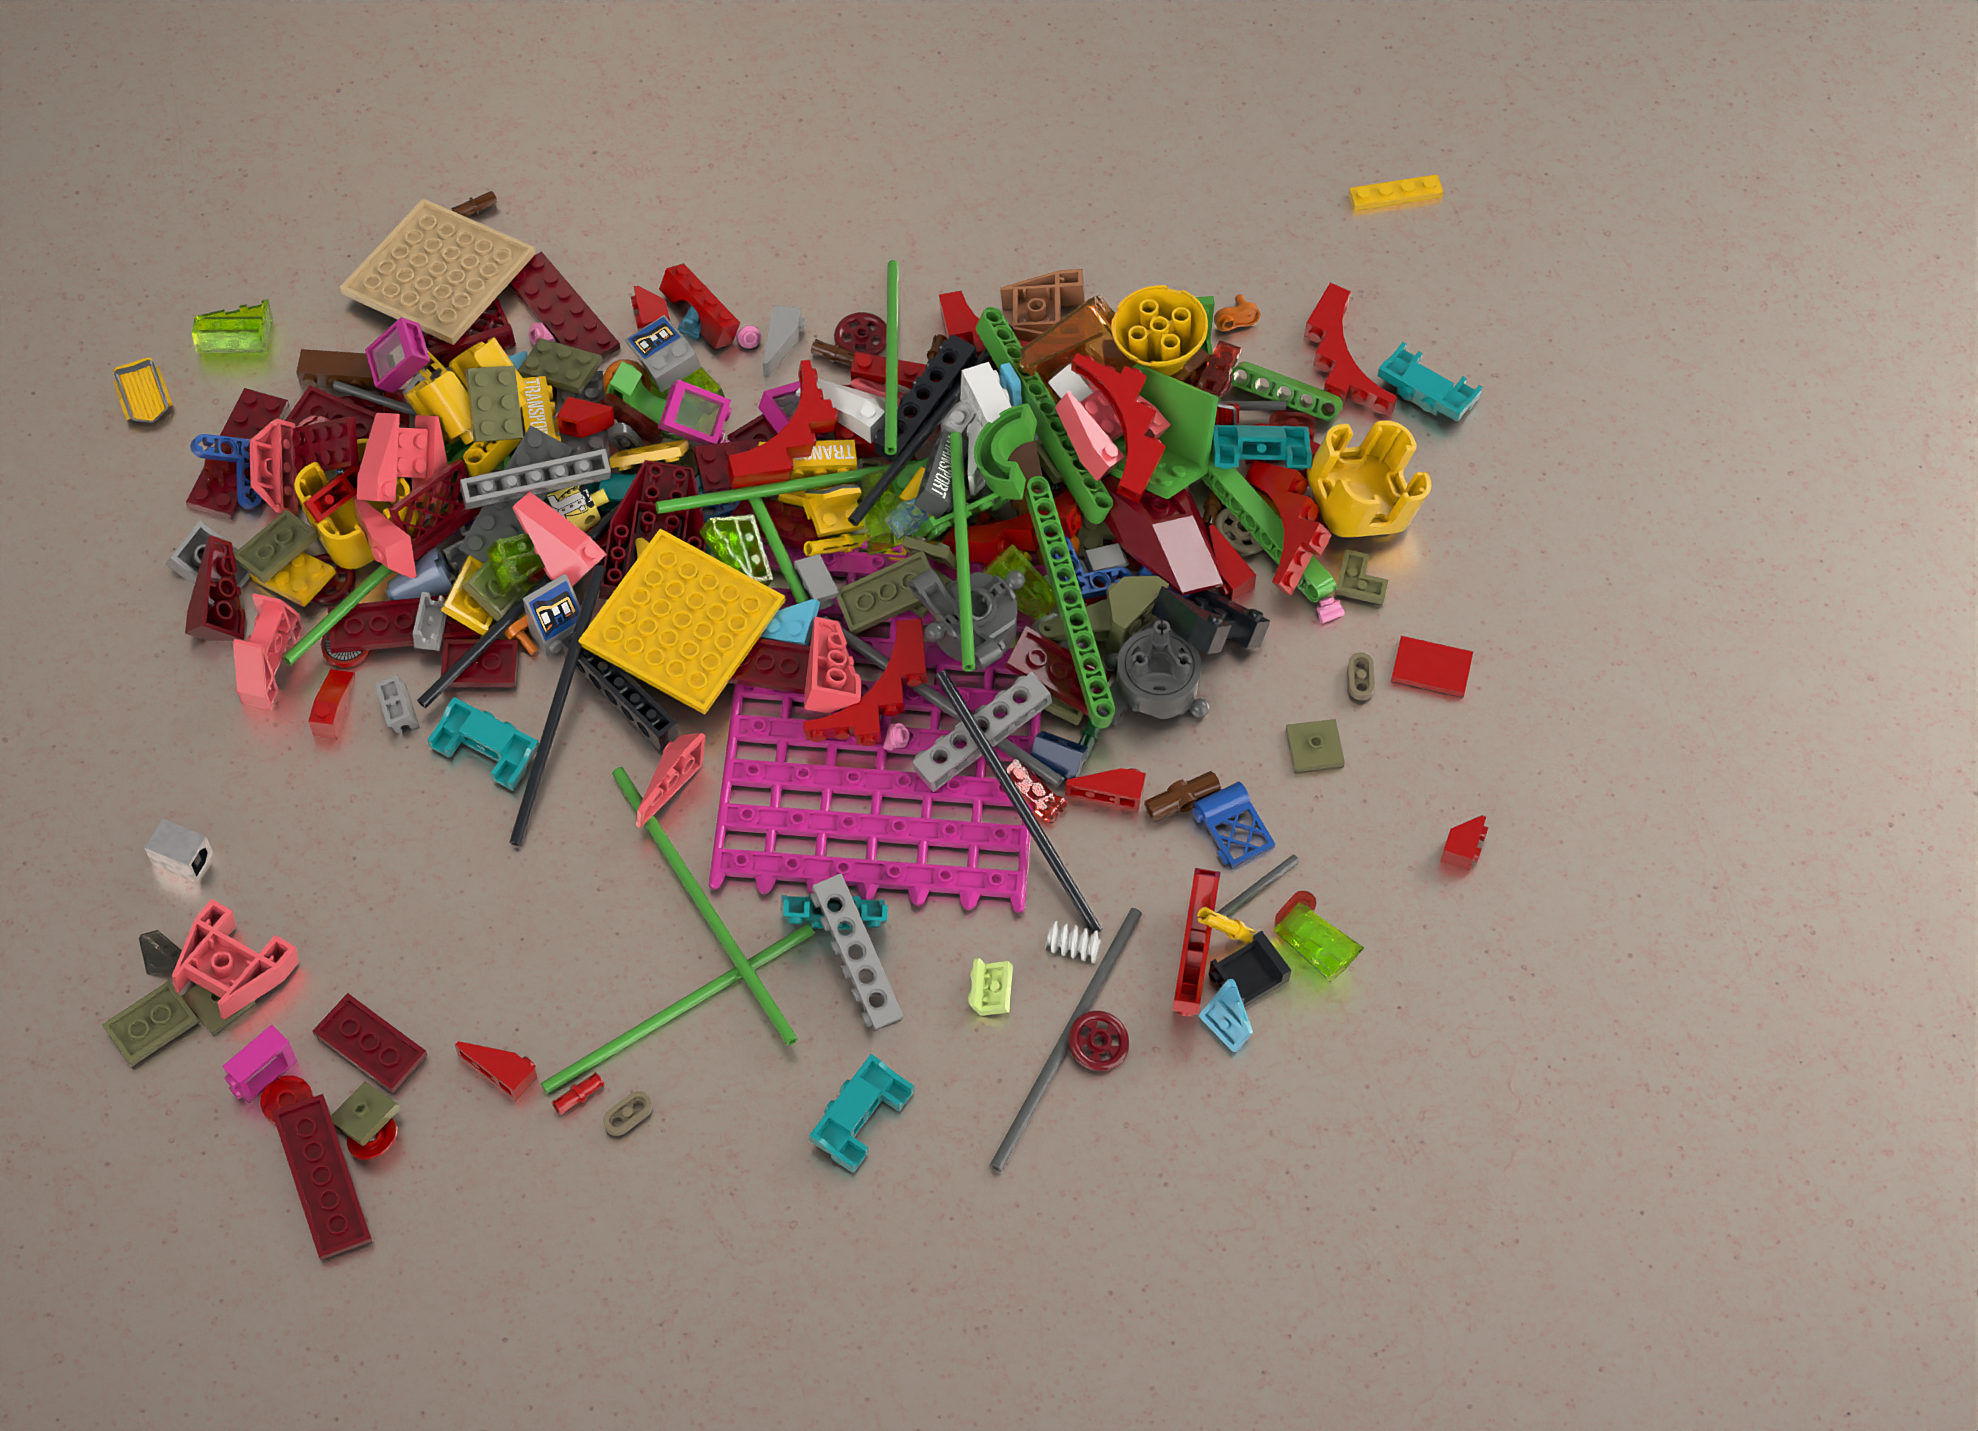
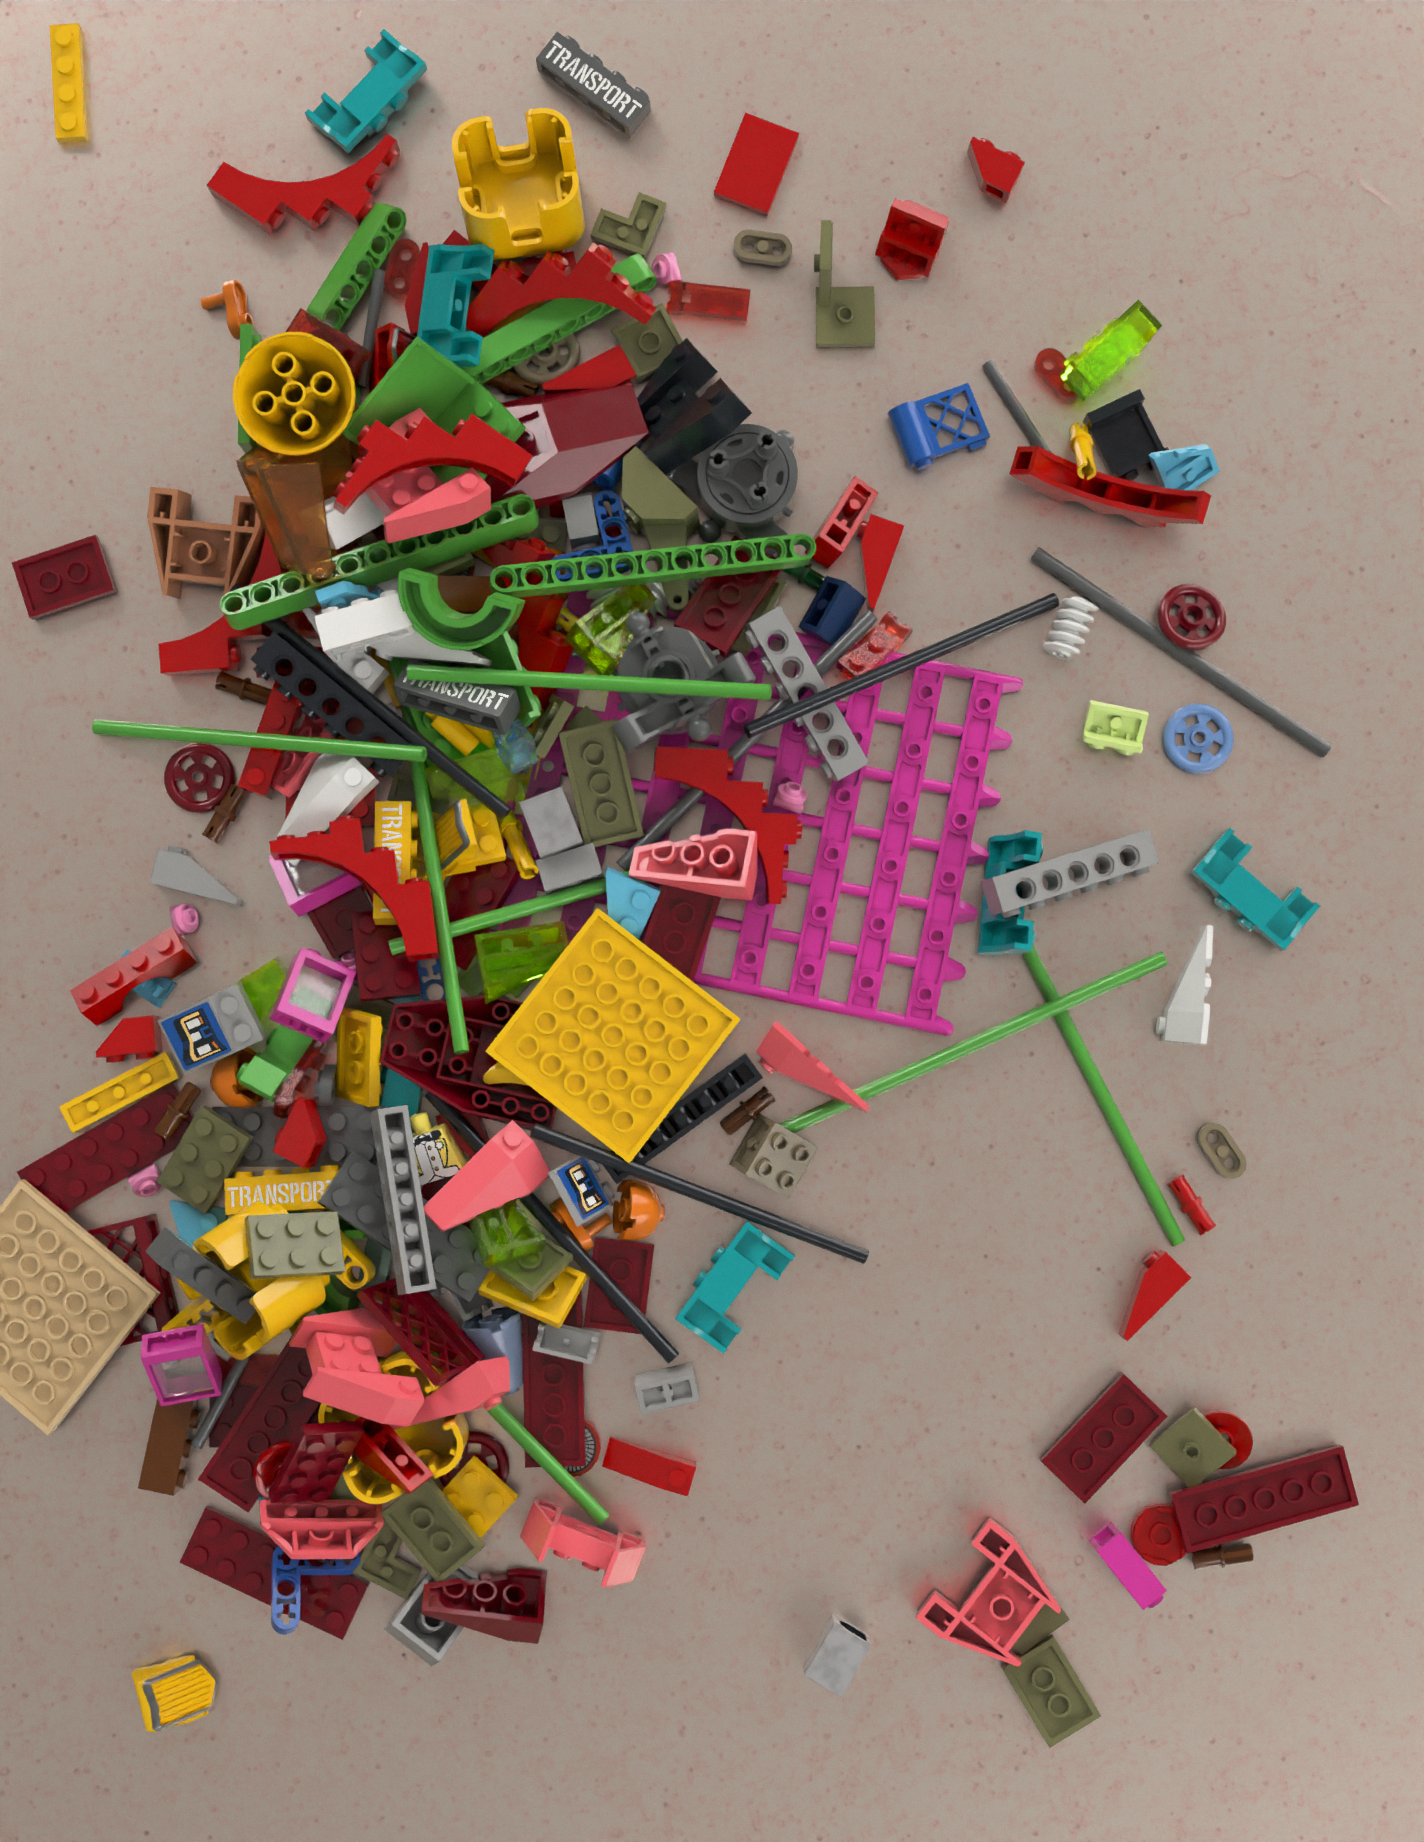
camera: 80 degrees left, 25 degrees up
clear smoke slope [139,930,182,974] -> none
clear neon green wedge [192,299,273,353] -> none
reddish brown piece [1144,771,1221,822] -> none
none -> dark red plate [12,535,116,620]
none -> yellow plate [59,1051,181,1133]
none -> dark grey brick [145,1227,257,1324]
none -> reddish brown axle [154,1082,201,1140]
none -> olive plate [353,1518,422,1600]
none -> flat silver piece [519,786,584,859]
none -> dark grey brick [536,32,651,139]
none -> olive plate [611,303,683,383]
none -> orange cylinder [612,1180,665,1241]
none -> clear red plate [666,281,750,321]
none -> reddish brown axle [720,1086,776,1135]
none -> dark tan bracket [729,1113,818,1198]
none -> red slope [804,476,878,569]
none -> olive plate [814,220,833,306]
none -> red piece [875,198,949,280]
none -> white wedge [1156,925,1213,1045]
none -> medium blue plate [1163,703,1234,774]
none -> reddish brown axle [1191,1543,1254,1570]

